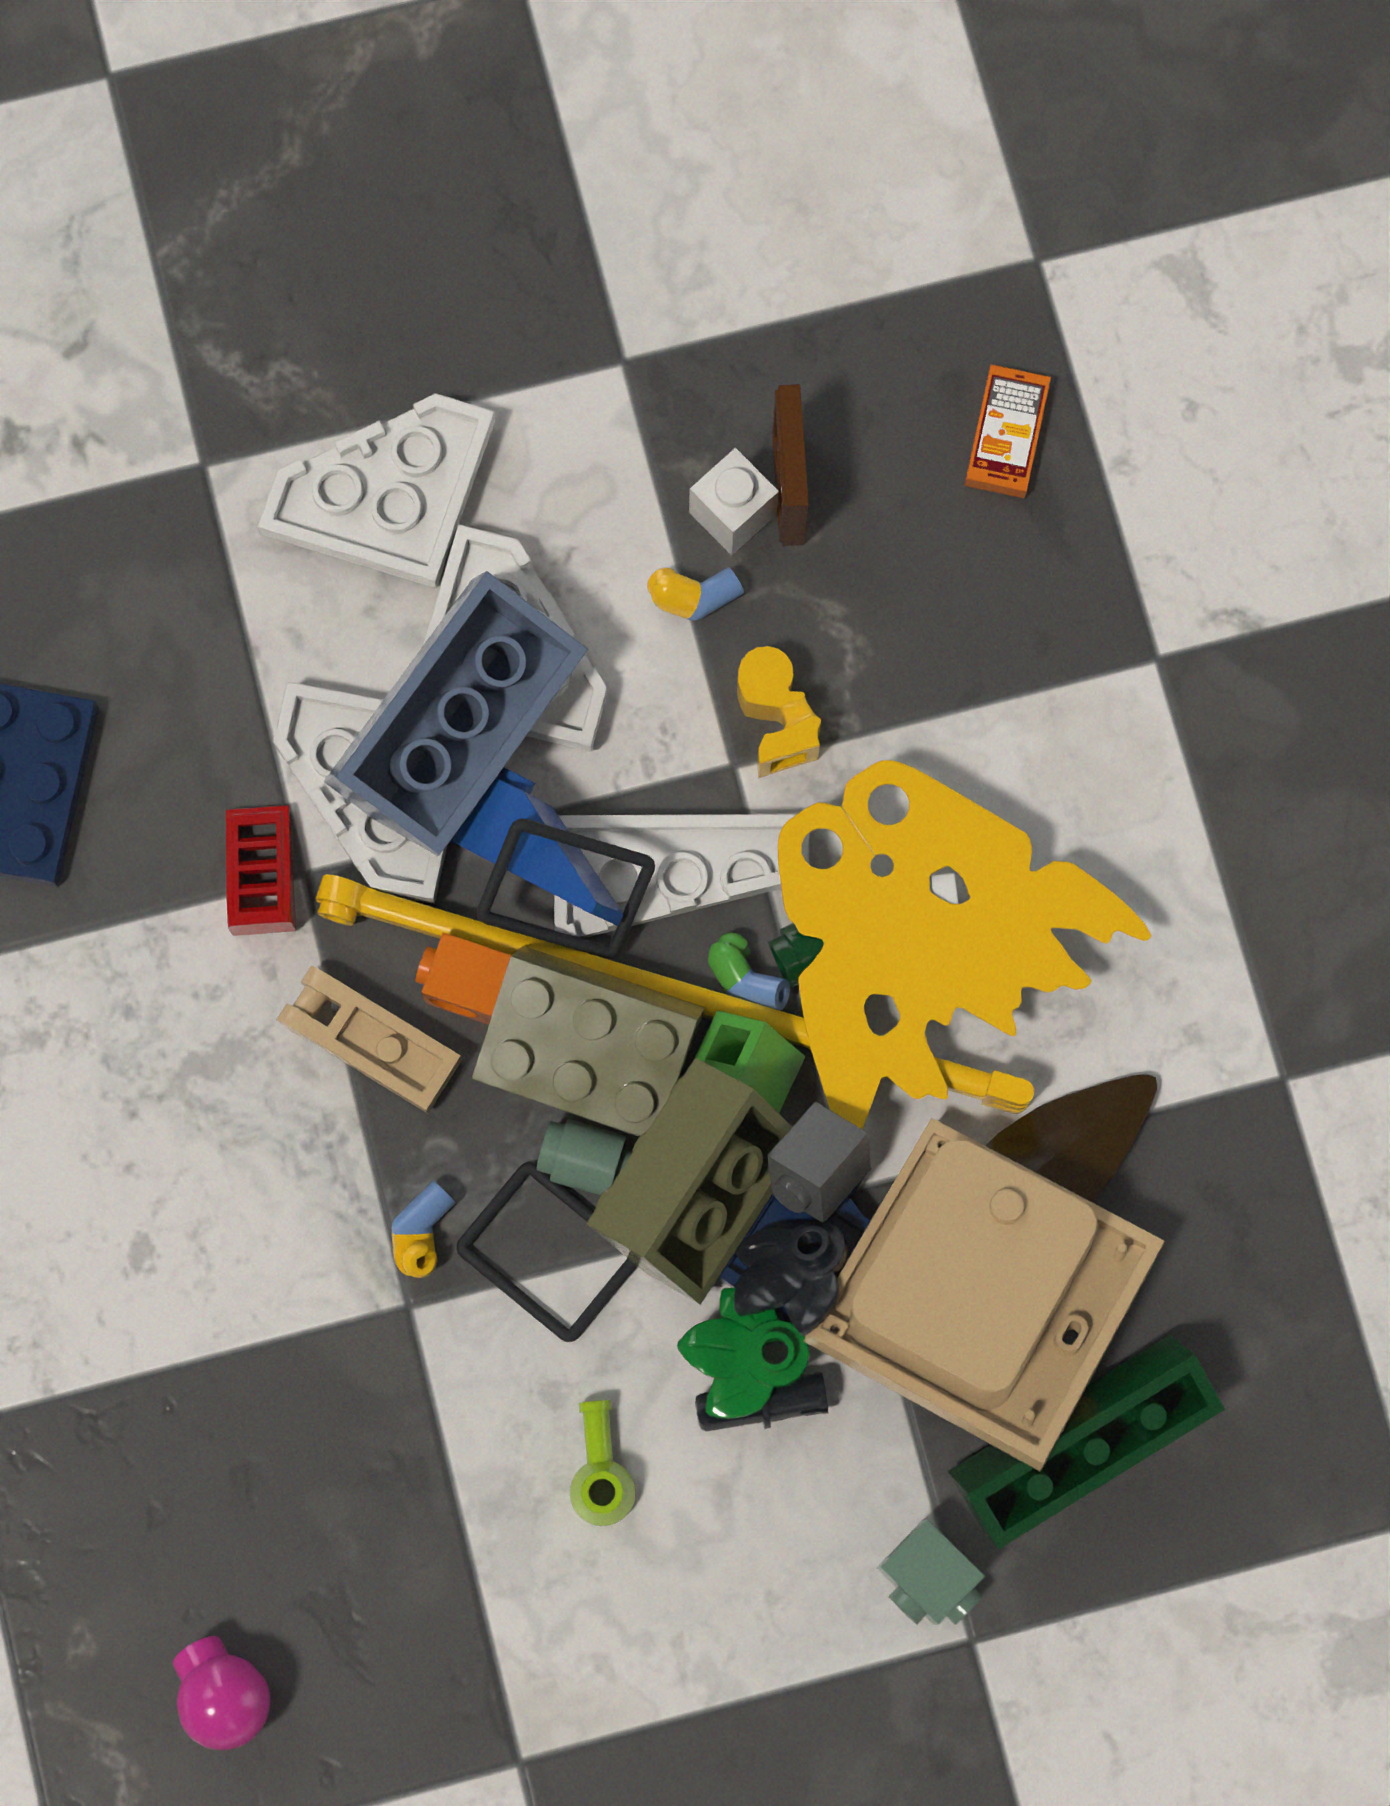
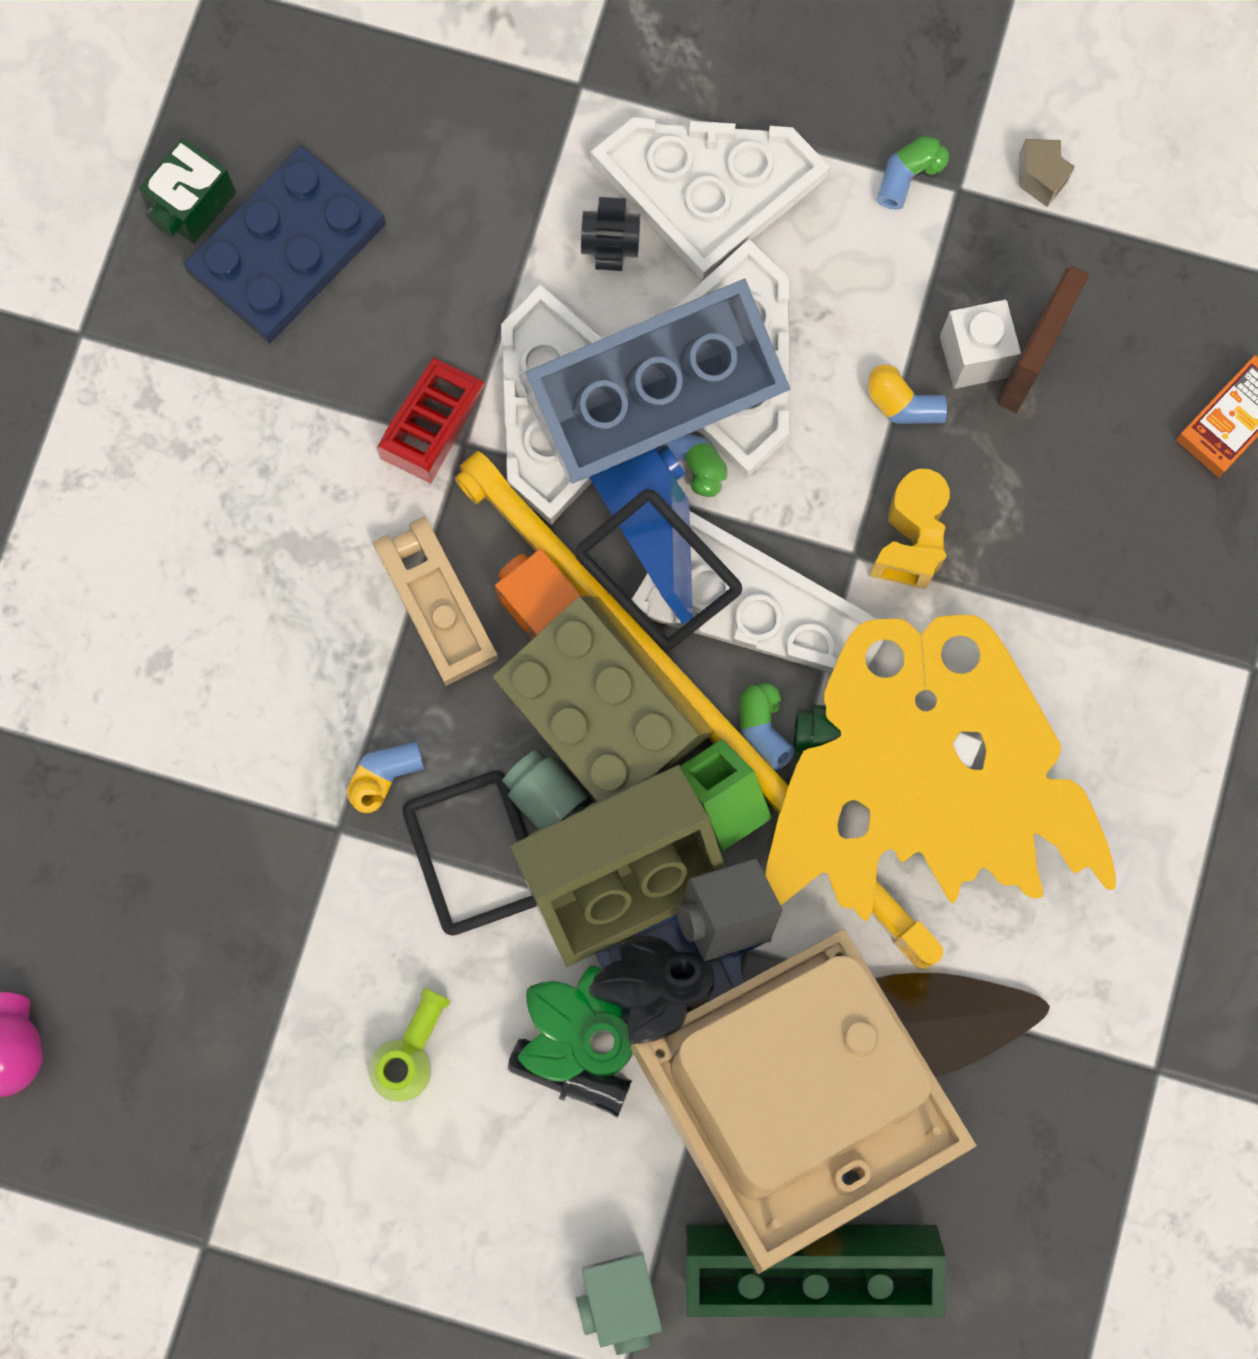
camera: 30 degrees right, 0 degrees up
none -> black gear [581,197,641,271]
none -> bright green arm [656,434,727,497]
none -> arm [877,136,949,210]
none -> dark tan piece [1019,139,1075,207]

